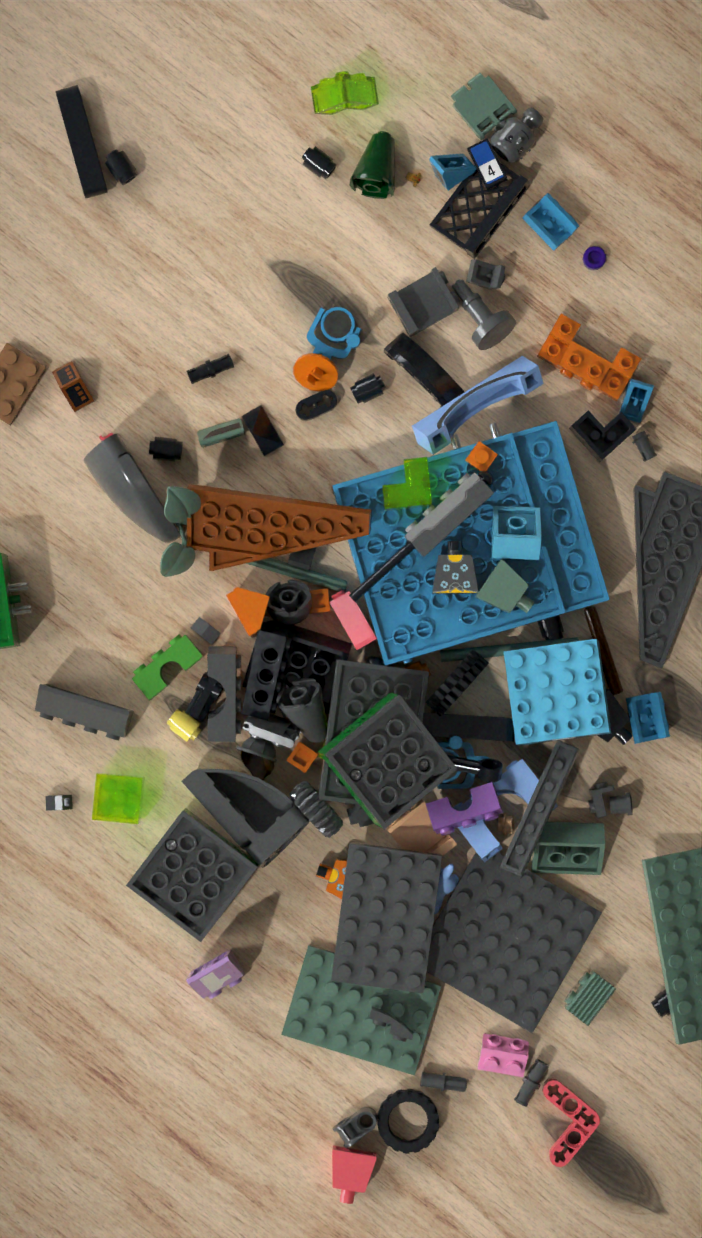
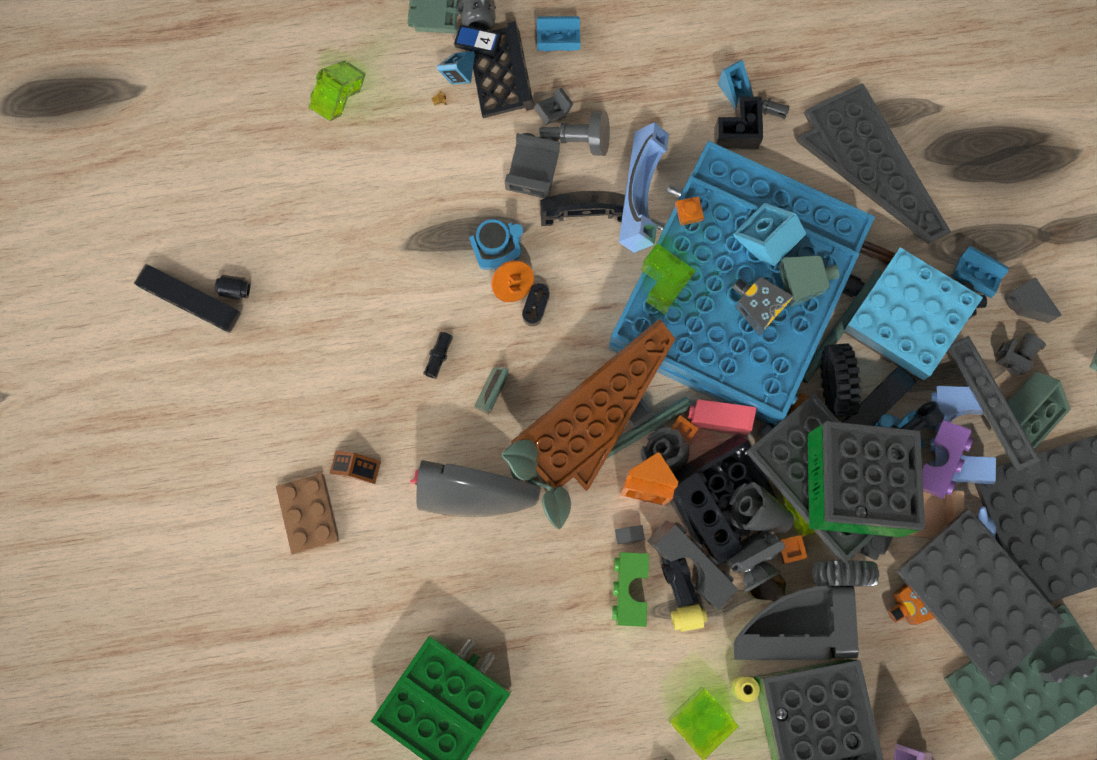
camera: 50 degrees left, 10 degrees down
dark grey slope [35,684,134,741] -> none
black brick [149,437,183,462] -> none
black slope [241,405,284,456] -> none
black brick [302,146,337,179] -> none
dark green cone [349,131,395,199] -> none
piece [349,471,494,602] -> none
black brick [350,373,386,404] -> none
light nougat plate [498,813,515,836] -> none
orange bracket [537,314,642,401] -> none
dark purple tile [583,246,606,270] -> none
none -> light yellow brick [731,676,760,702]
none -> dark grey slope [1004,277,1062,323]

